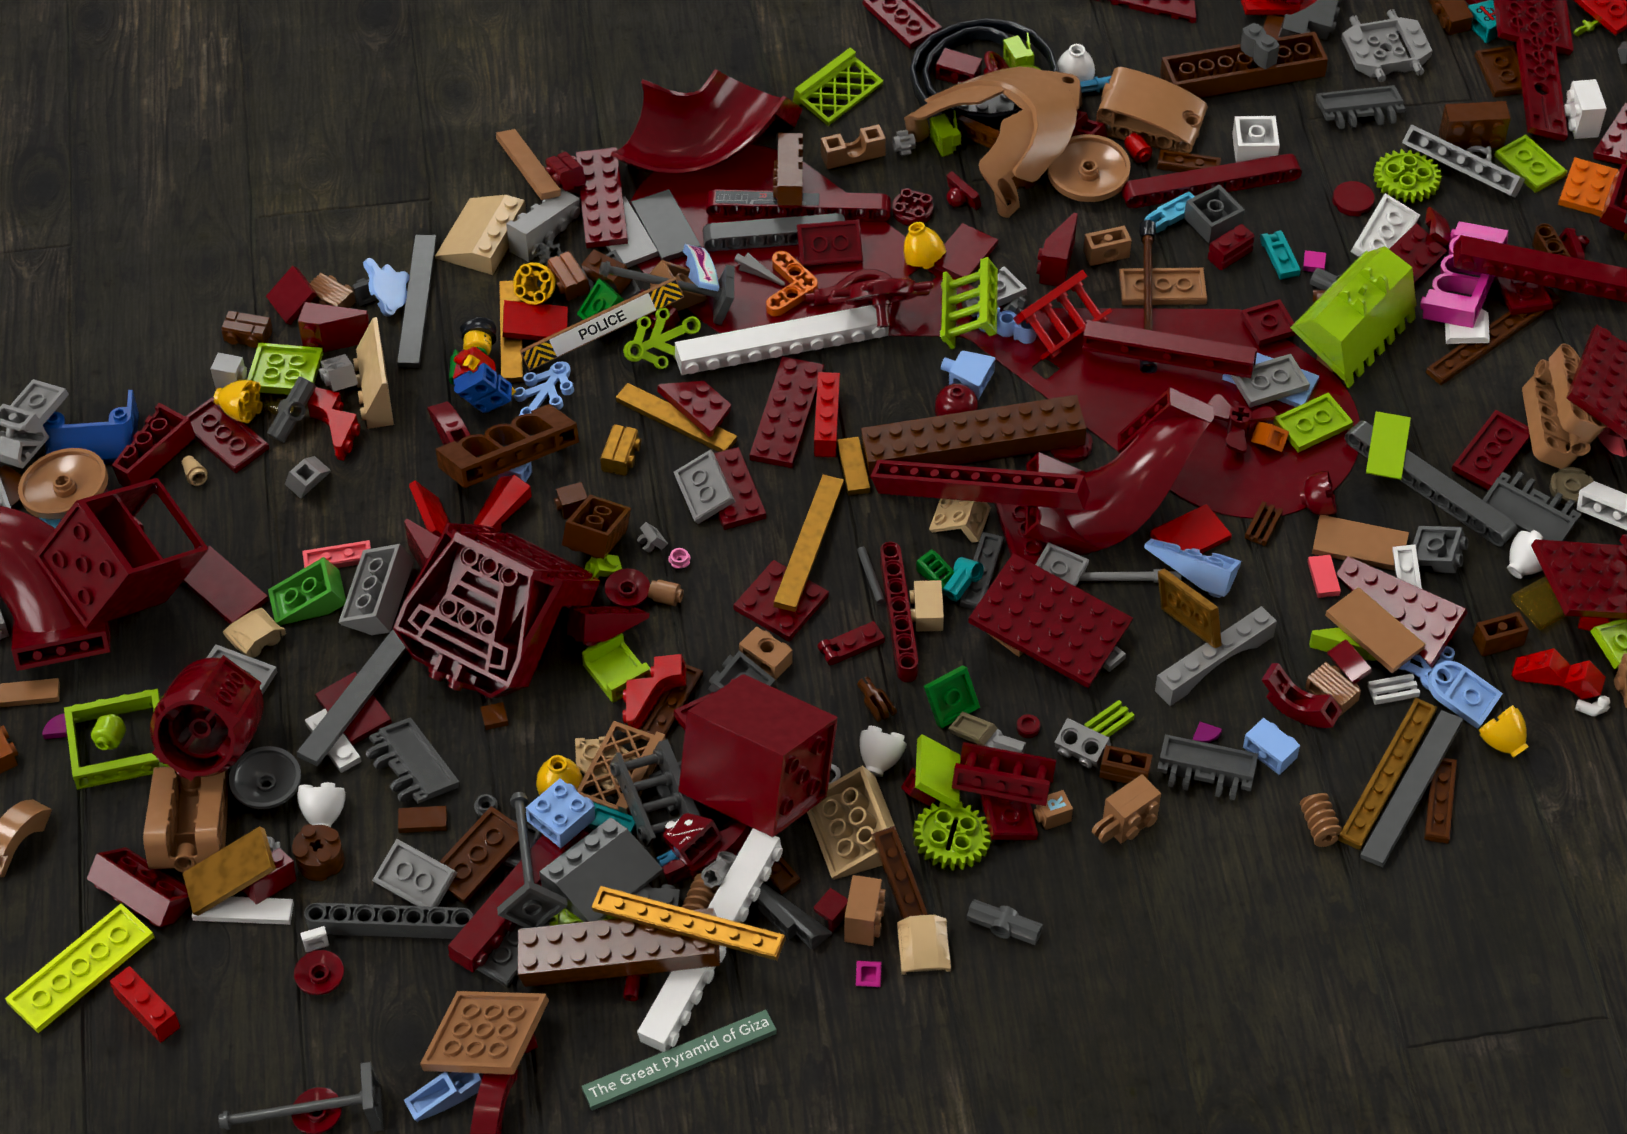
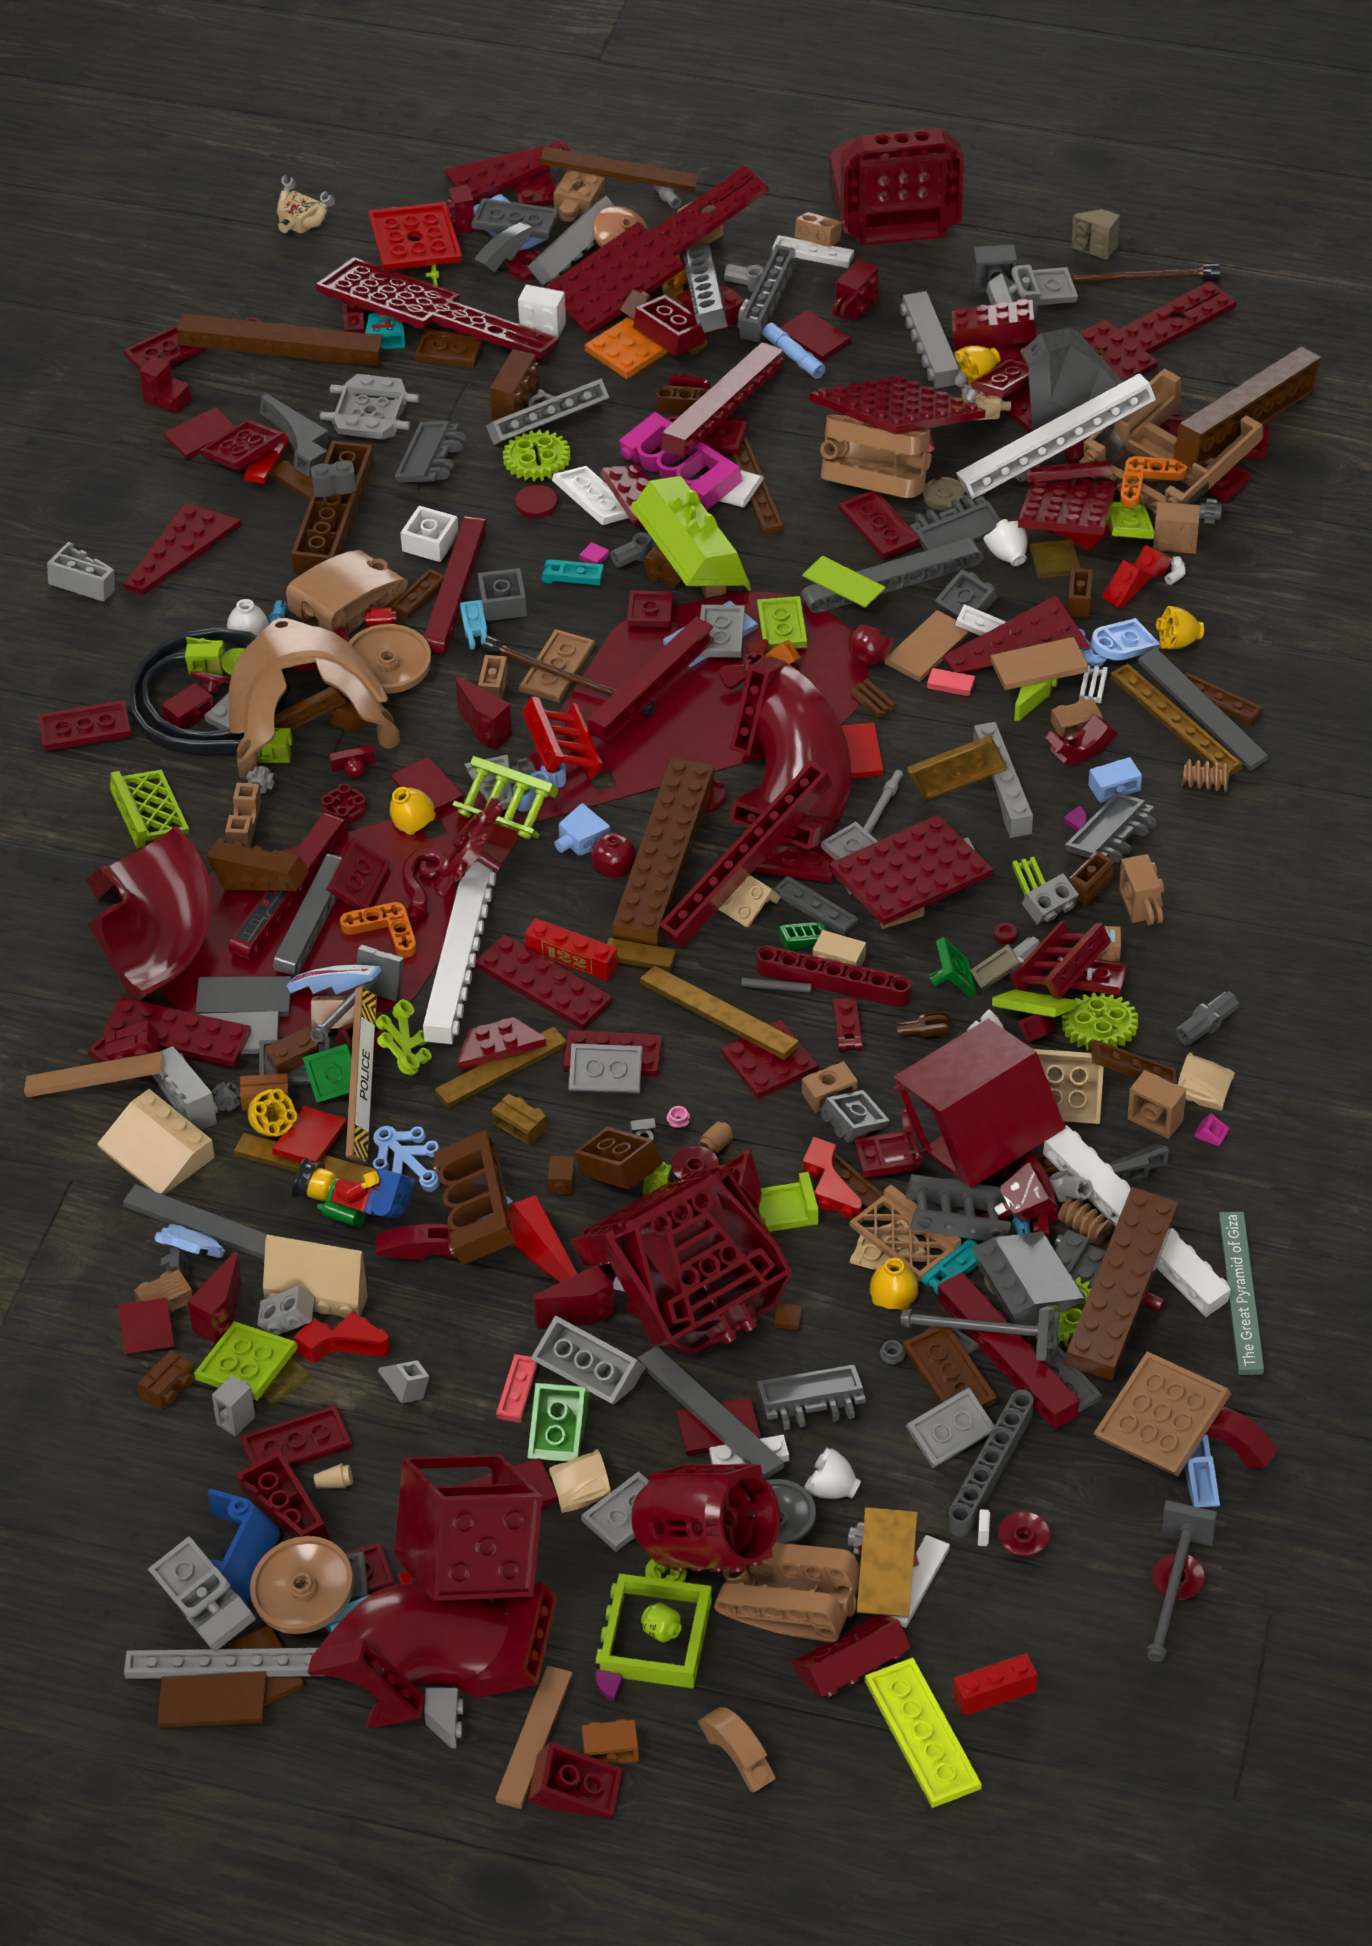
camera: 65 degrees left, 5 degrees down
yellow piece [214,380,263,423] -> none
dark grey piece [267,376,316,443] -> none
reddish brown brick [292,824,345,881] -> none
reddish brown tile [398,806,447,833] -> none
red tile [409,480,449,537] -> none
light blue brick [526,778,595,848] -> none
tile [591,886,786,961] -> none
light grey piece [734,253,785,286] -> none
dark red panel [814,888,848,932] -> none
teal piece [942,557,984,602] -> none
light blue wedge [1144,539,1241,598] -> none
dark red brick [1208,224,1255,270] -> none
dark red slope [1327,639,1372,685] -> none
dark red slope [1425,207,1450,246] -> none
lime tile [1494,135,1567,193] -> none

